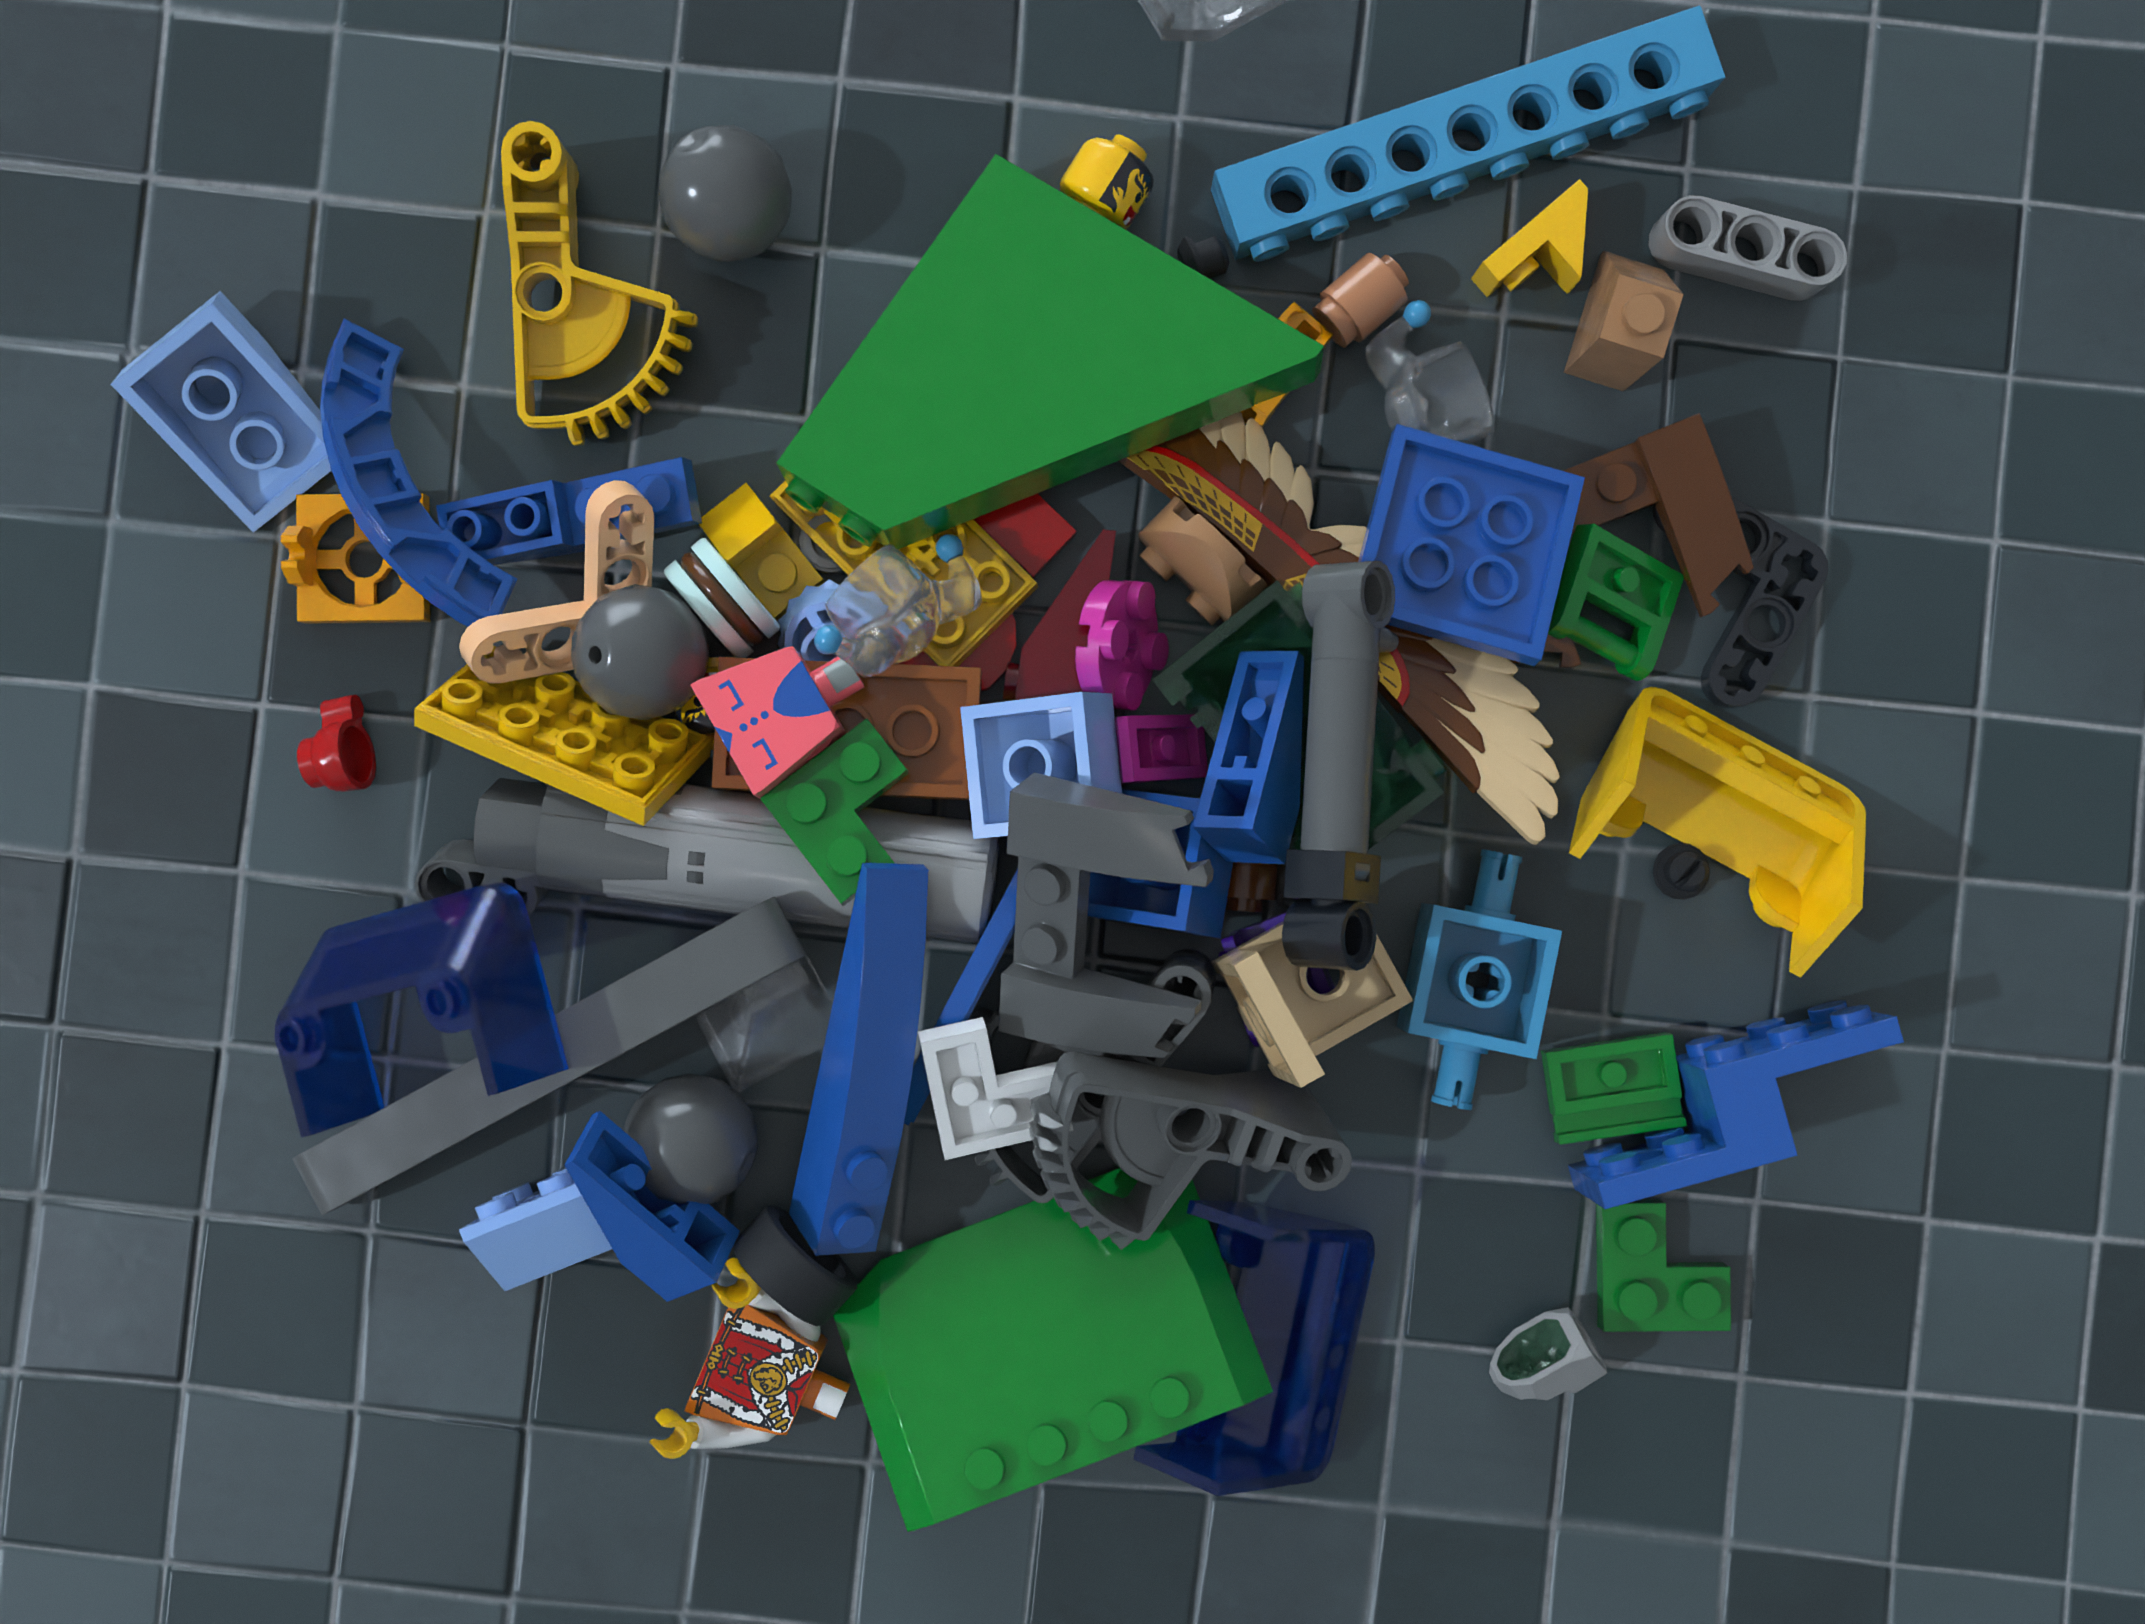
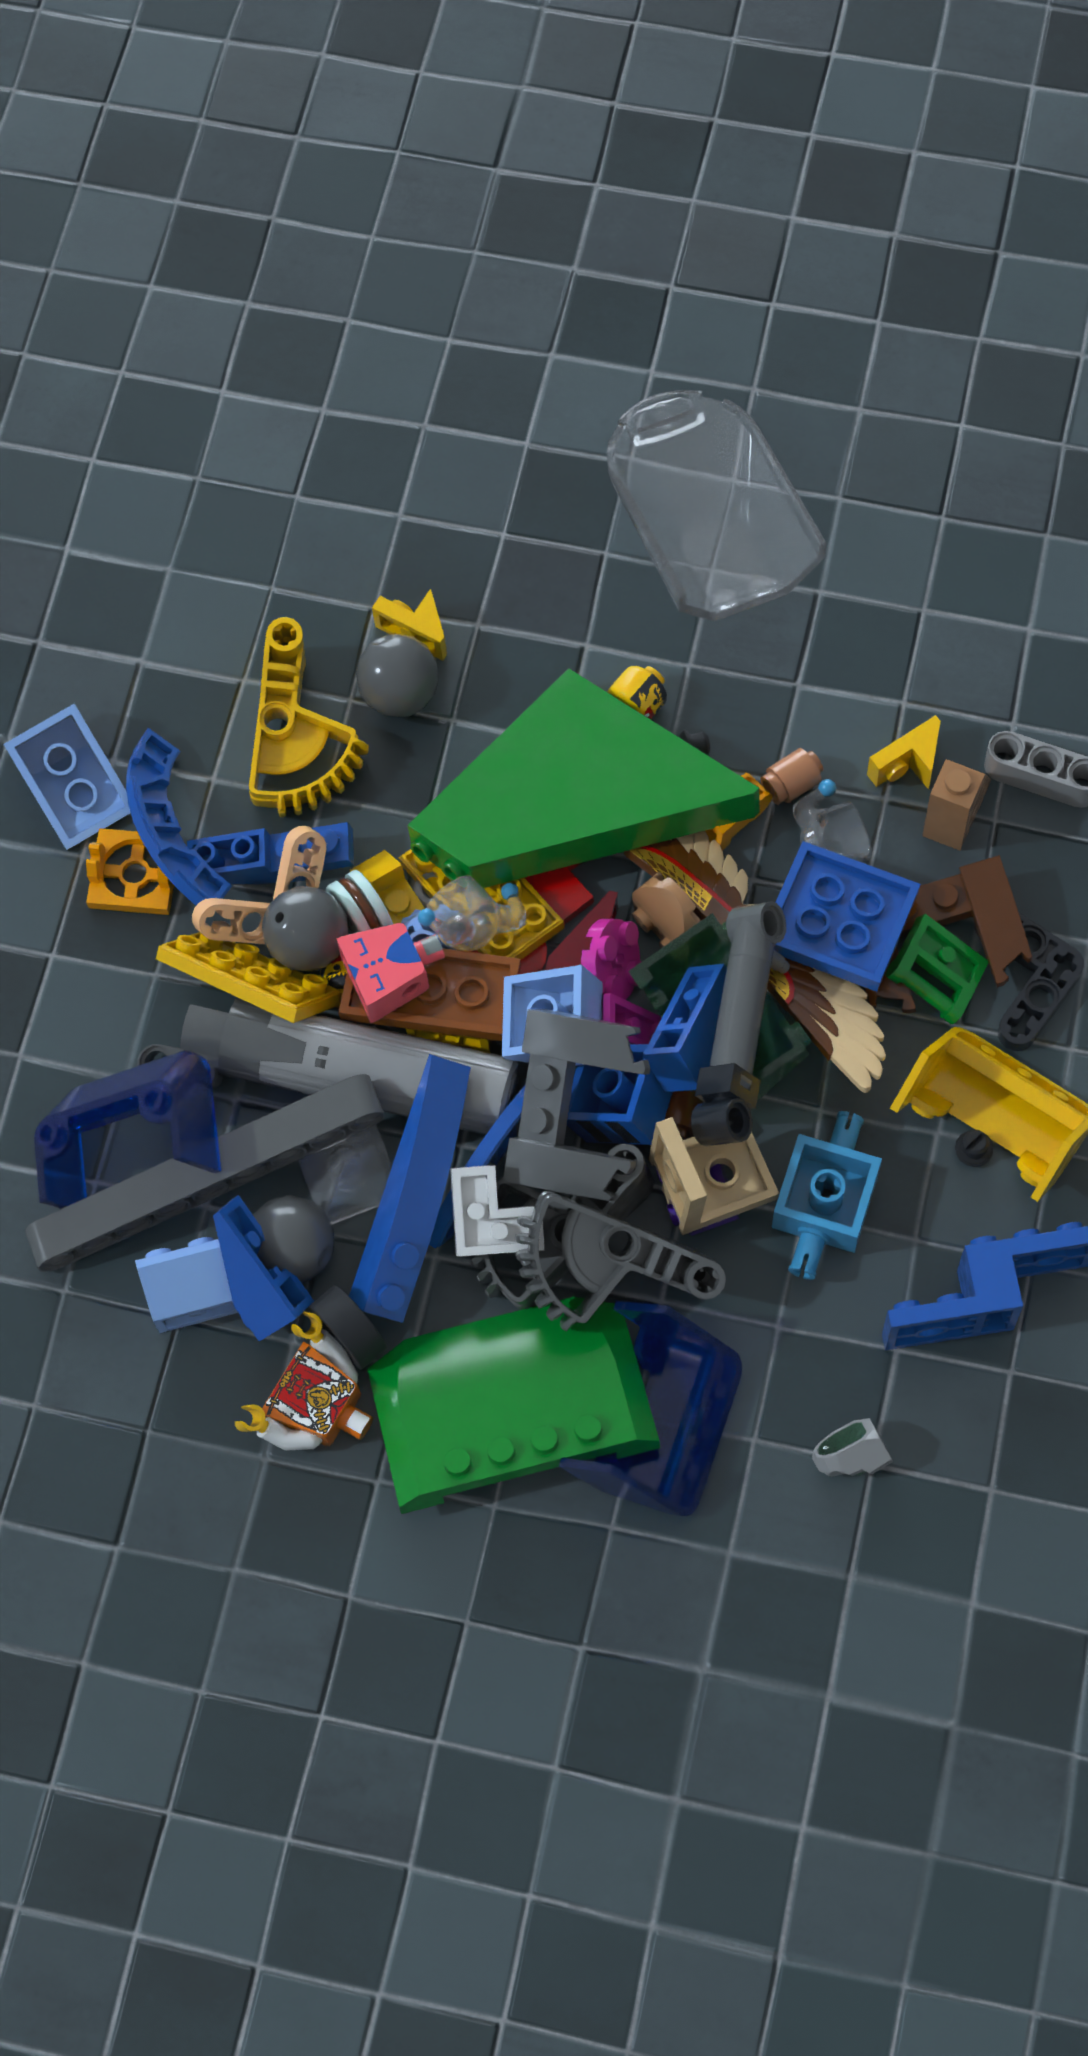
camera: 20 degrees right, 20 degrees down
red piece [297,694,376,792] -> none
green plate [760,718,908,906] -> none
dark azure brick [1211,5,1726,262] -> none
green plate [1541,1032,1687,1145] -> none
green plate [1596,1199,1731,1332] -> none
none -> yellow slope [372,589,447,661]

